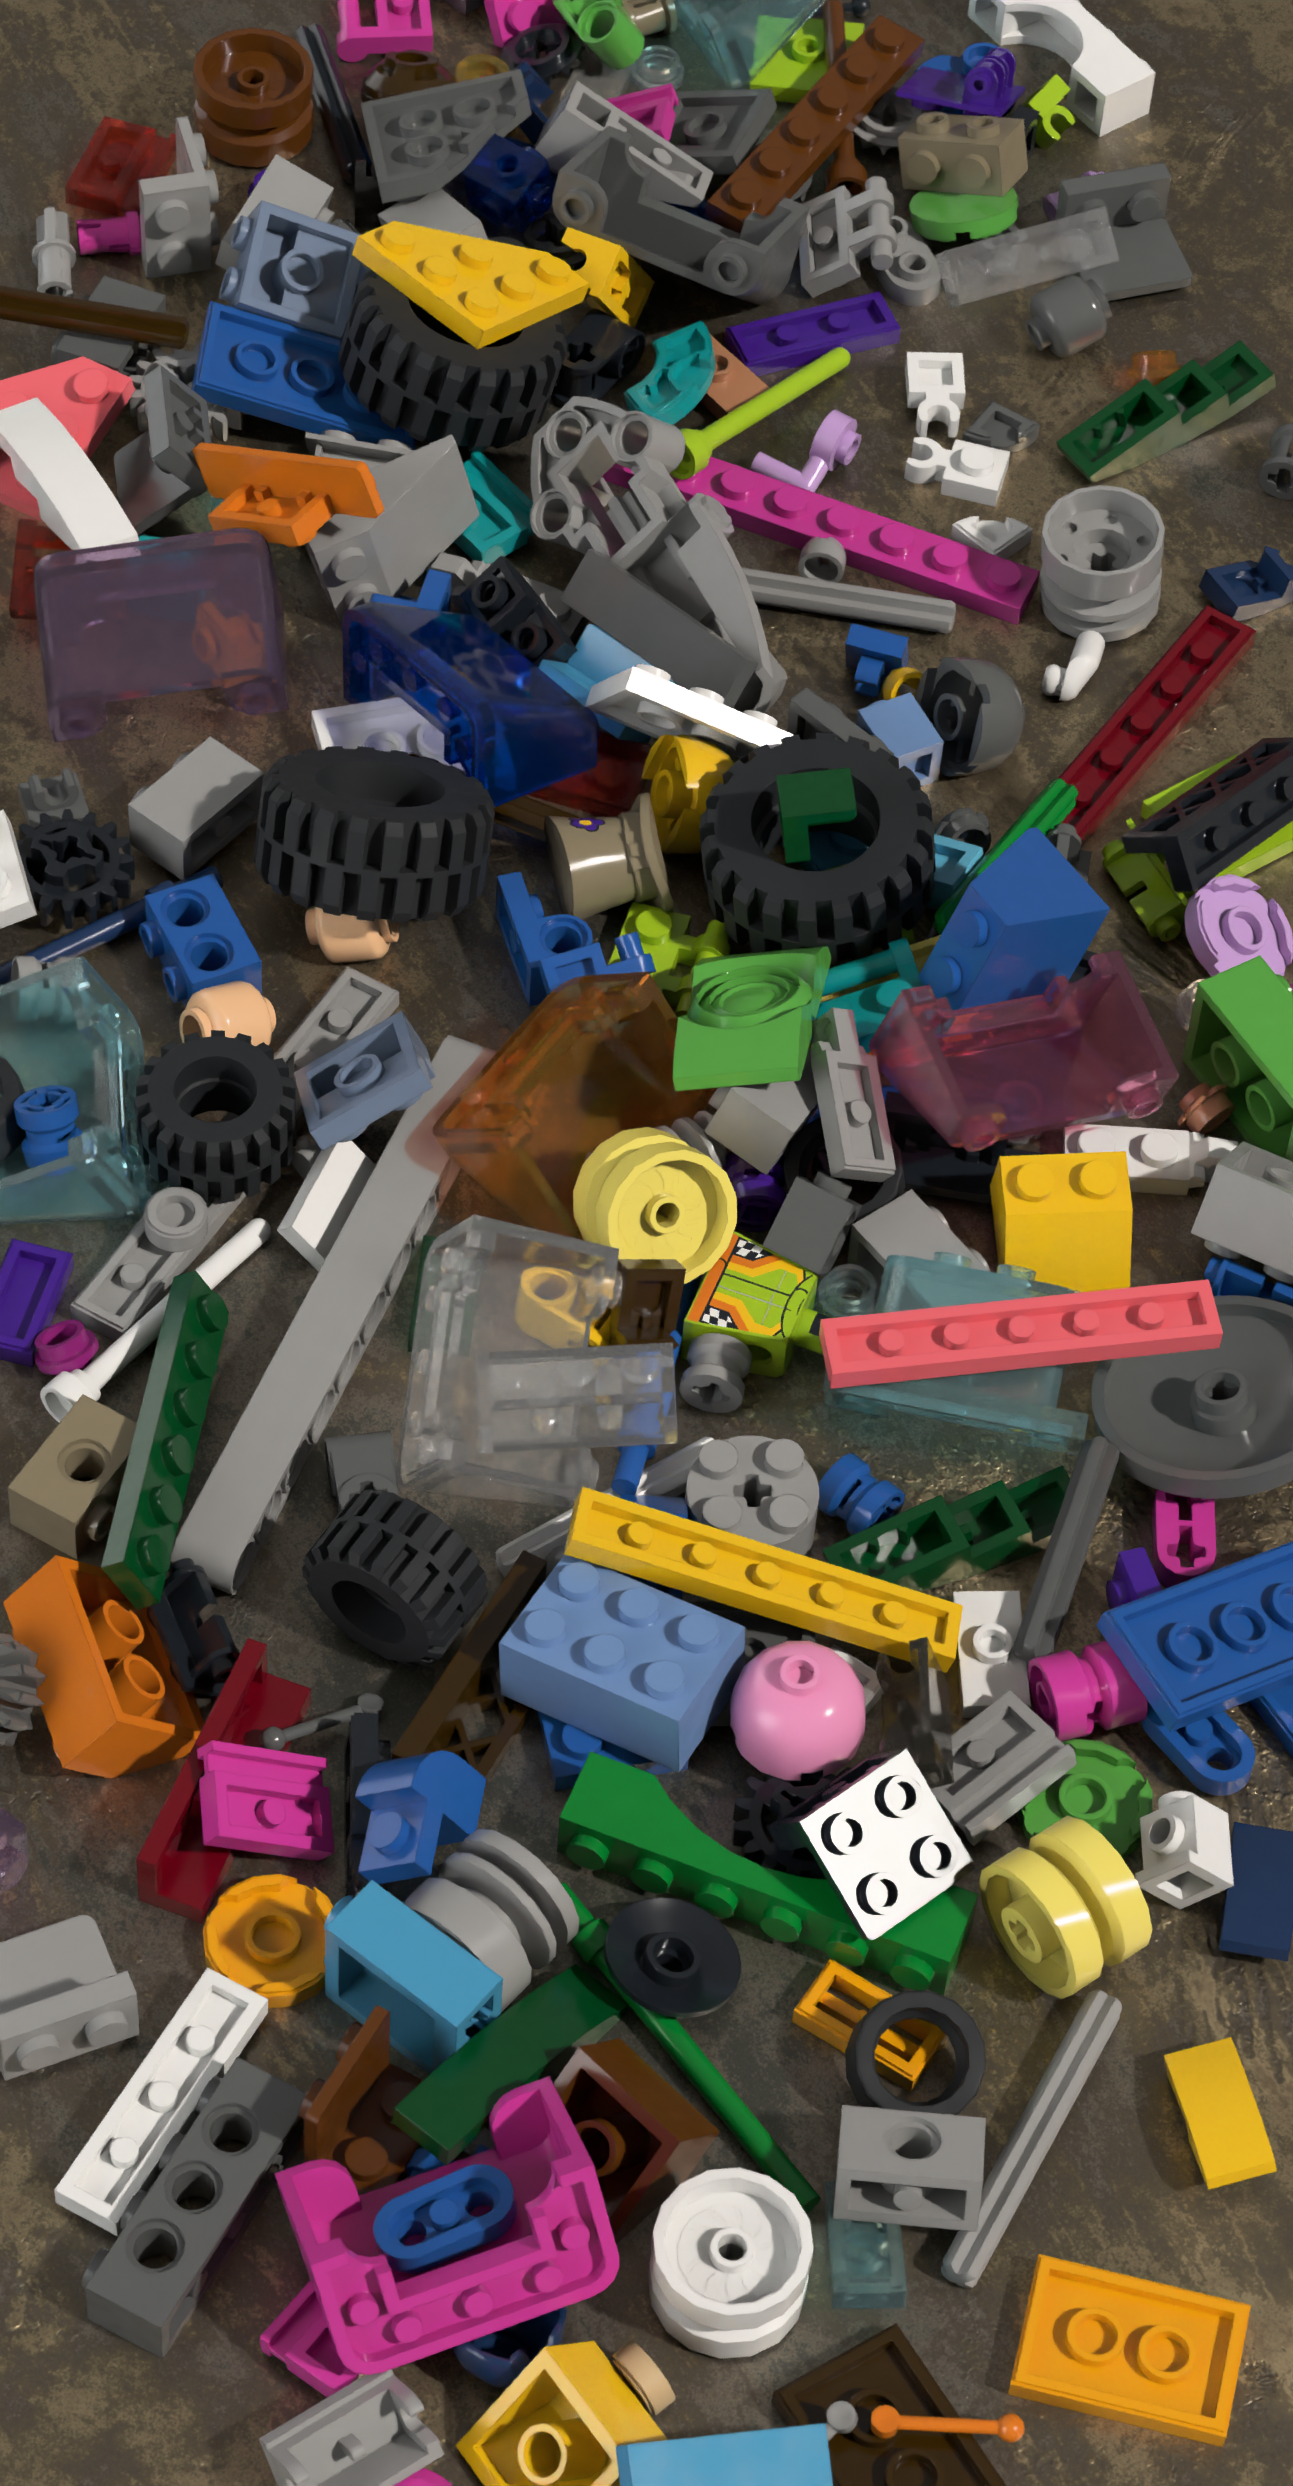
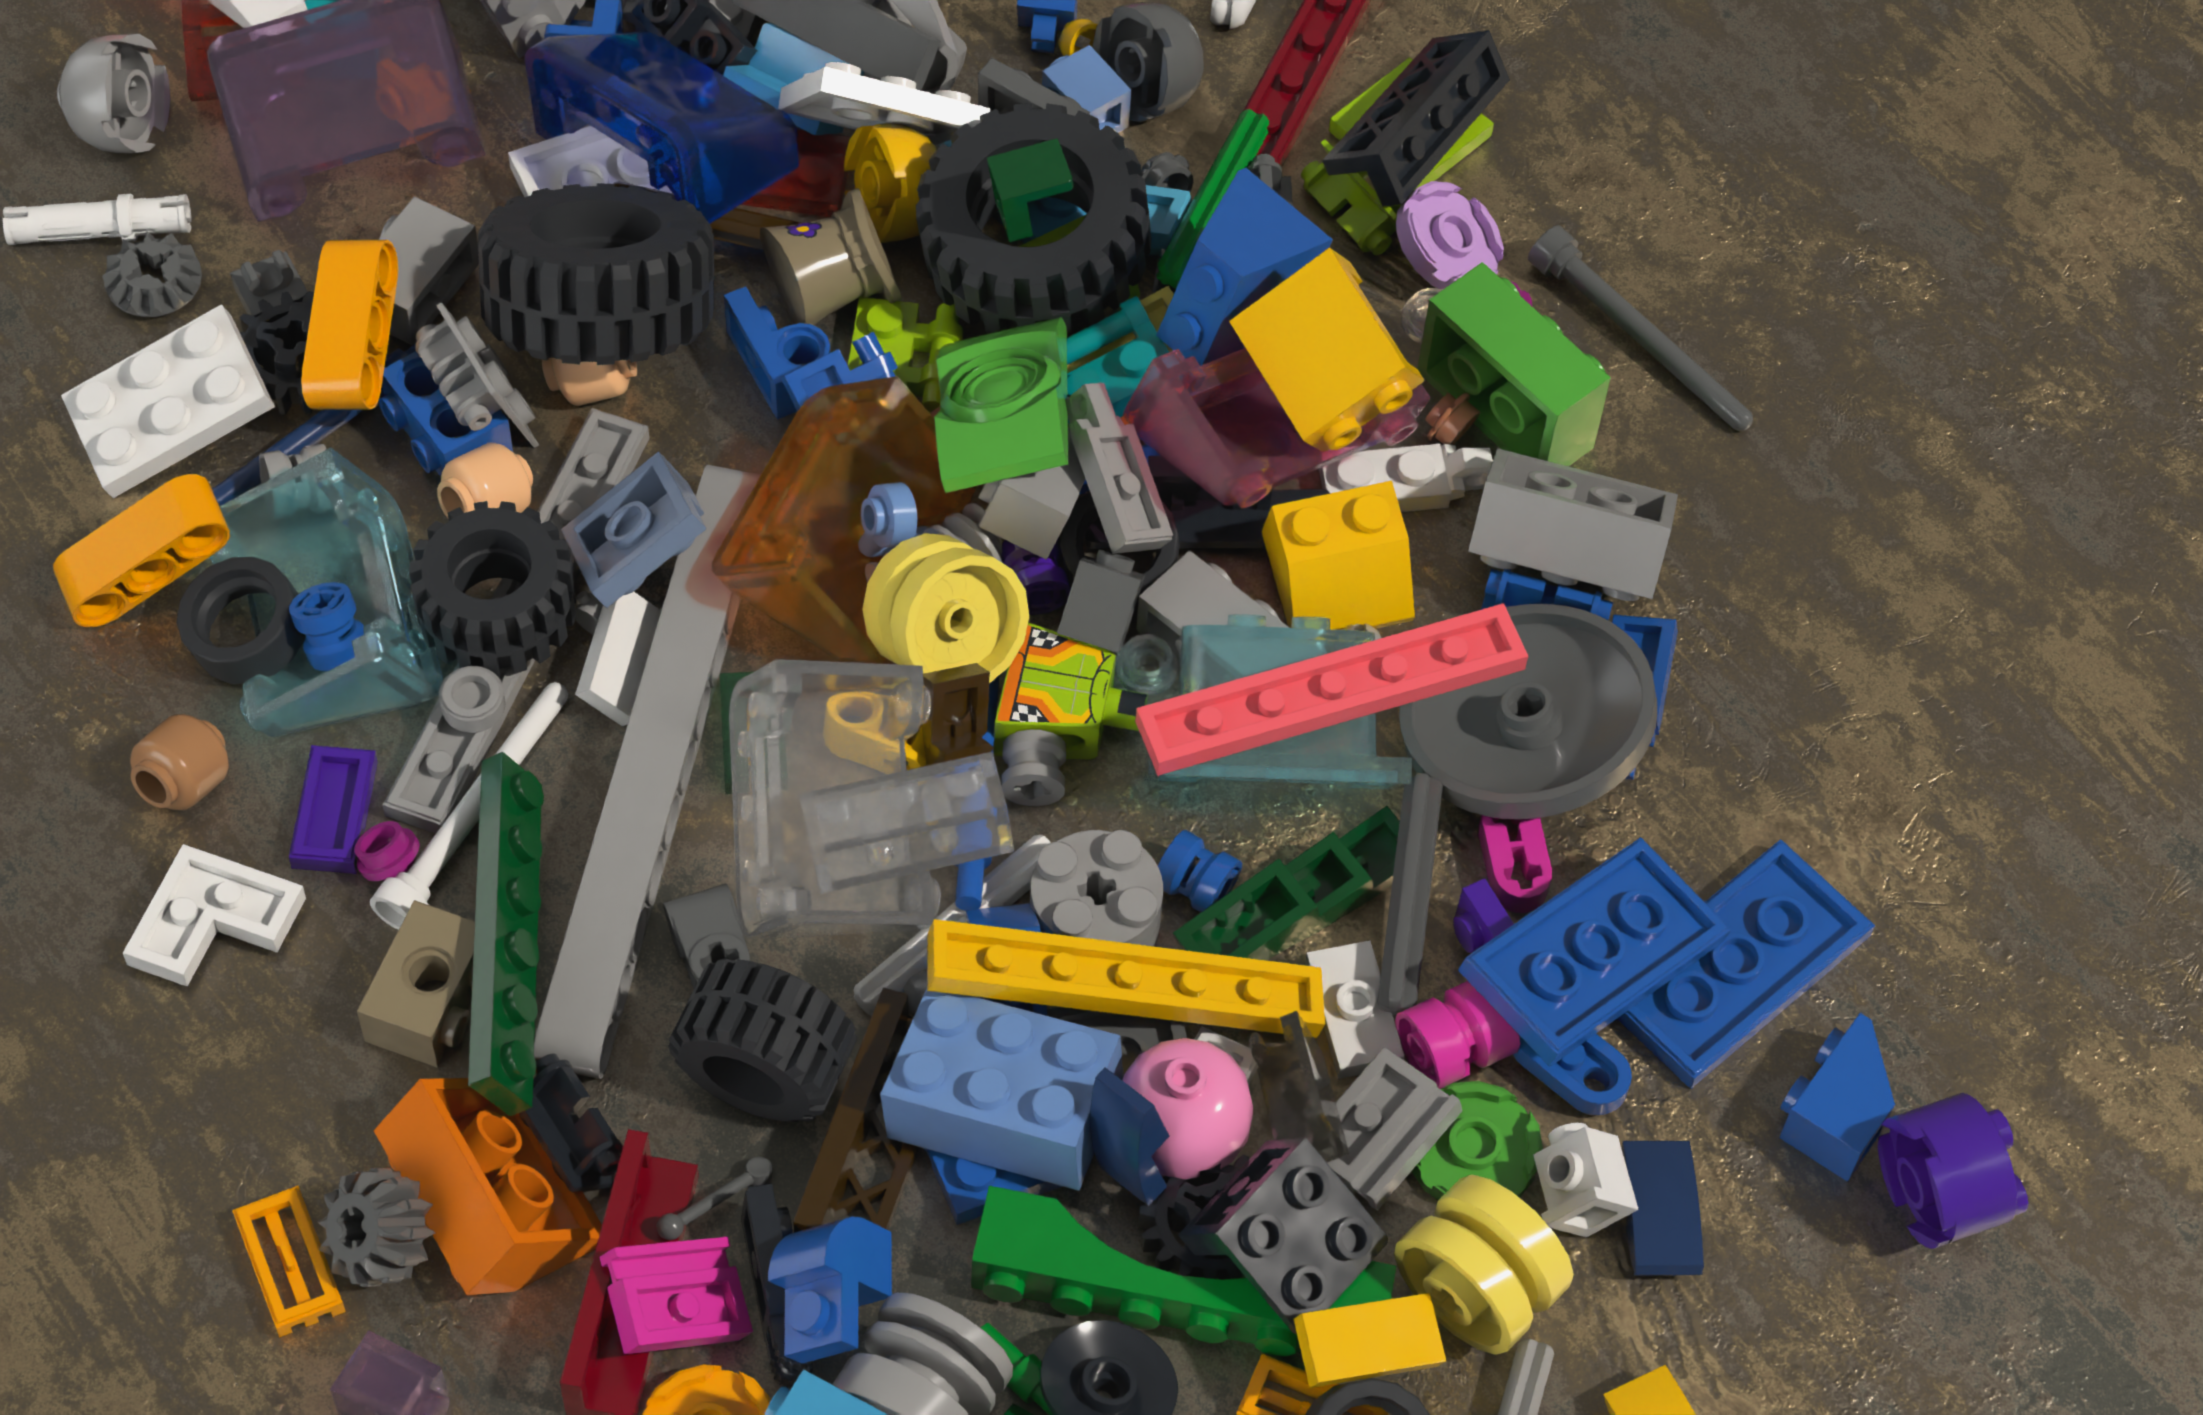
camera: 10 degrees left, 5 degrees up
none -> light orange beam [301,240,398,410]
none -> light grey hinge [415,302,539,448]
none -> medium blue plate [858,482,928,557]
none -> dark blue slope [1090,1067,1170,1206]
none -> yellow panel [1229,247,1424,452]
none -> yellow tile [1294,1293,1446,1388]

